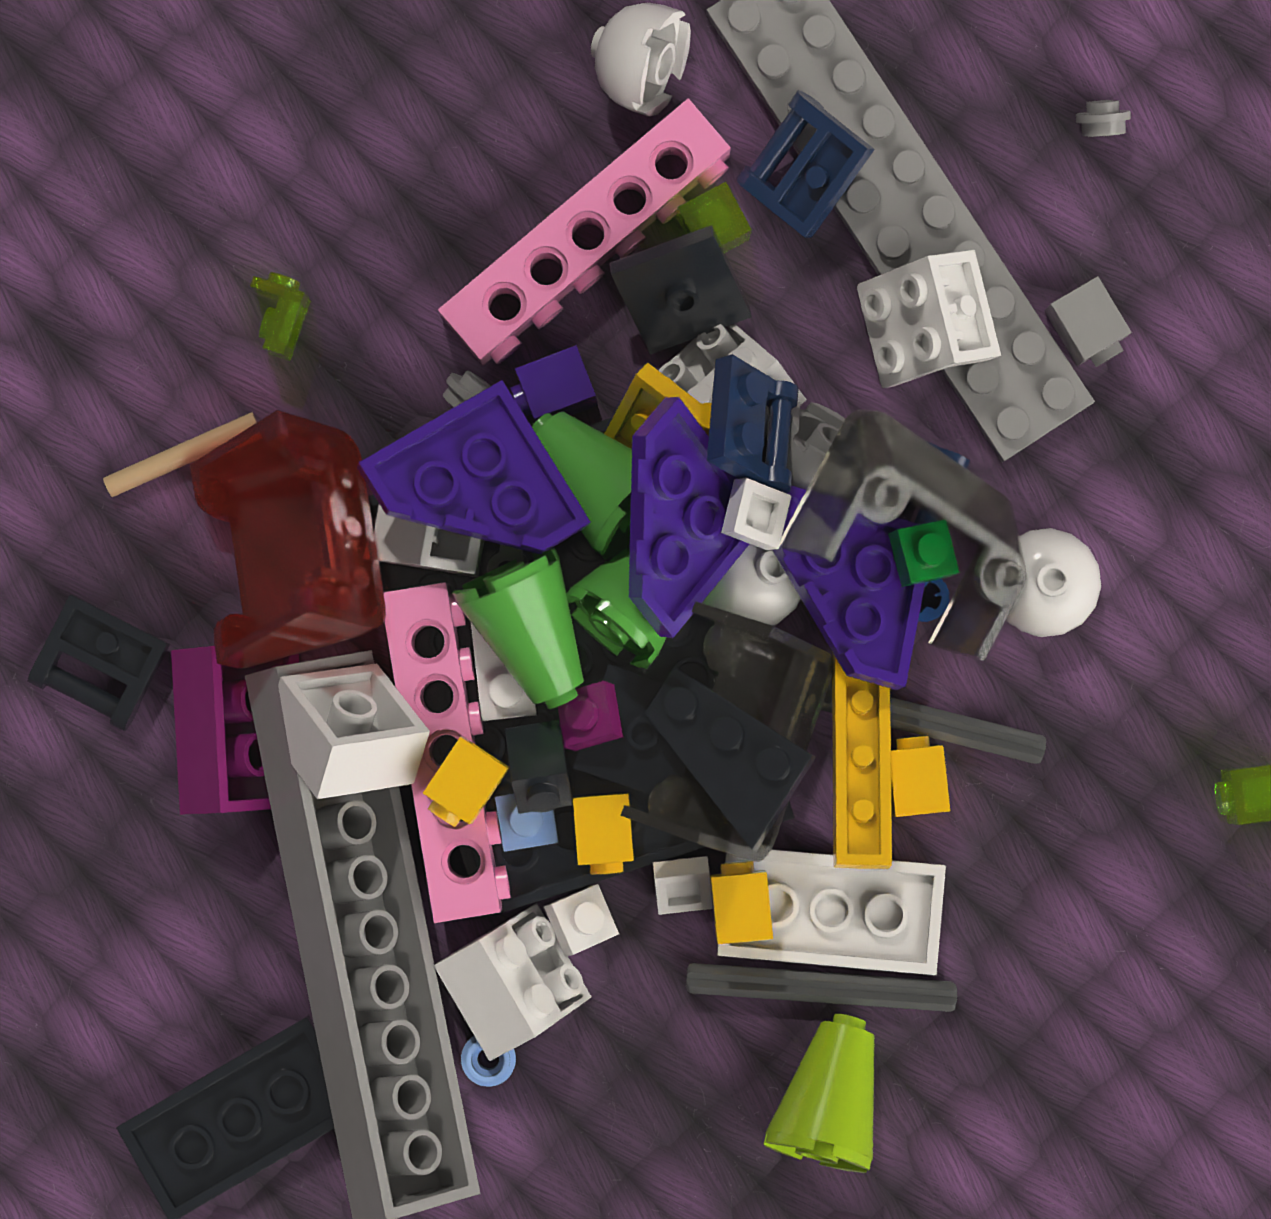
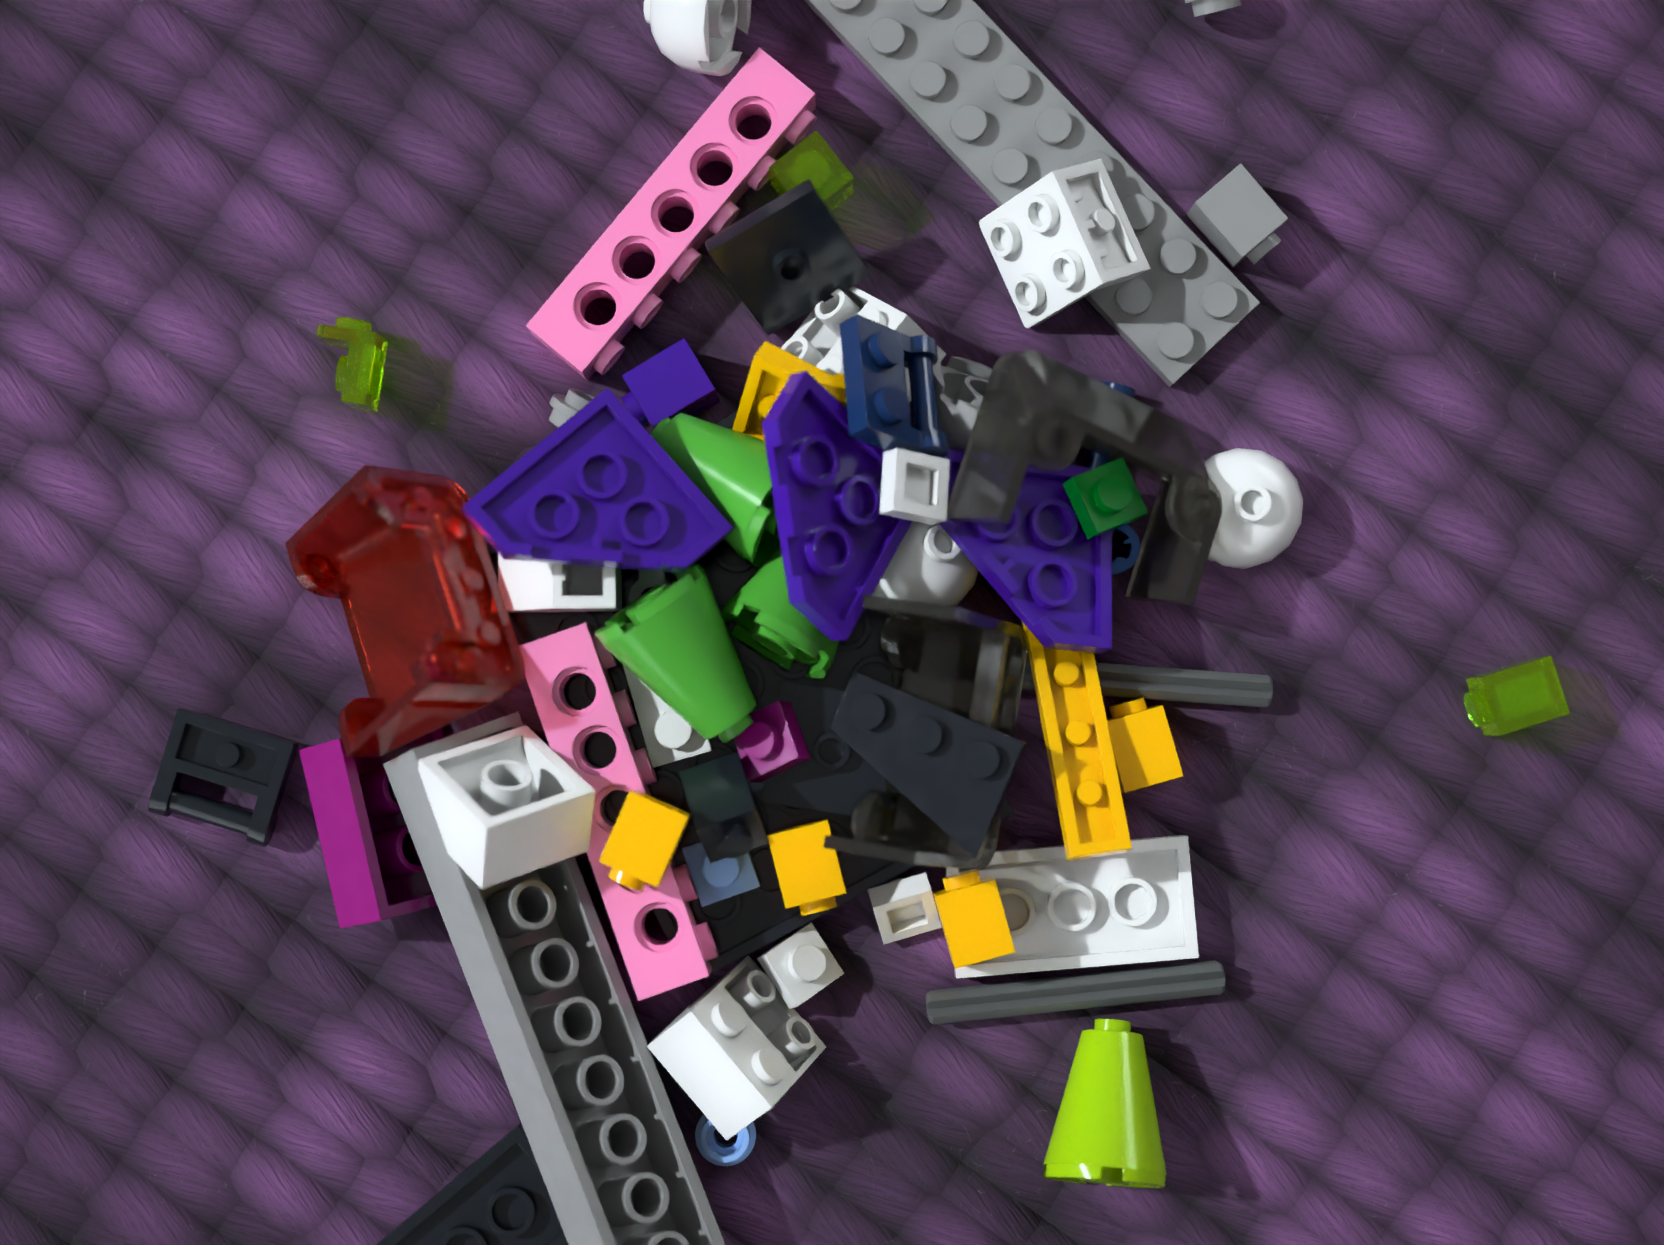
camera: 15 degrees left, 0 degrees up
tan bar [103,412,261,497] -> none
dark blue plate [736,90,875,238] -> none

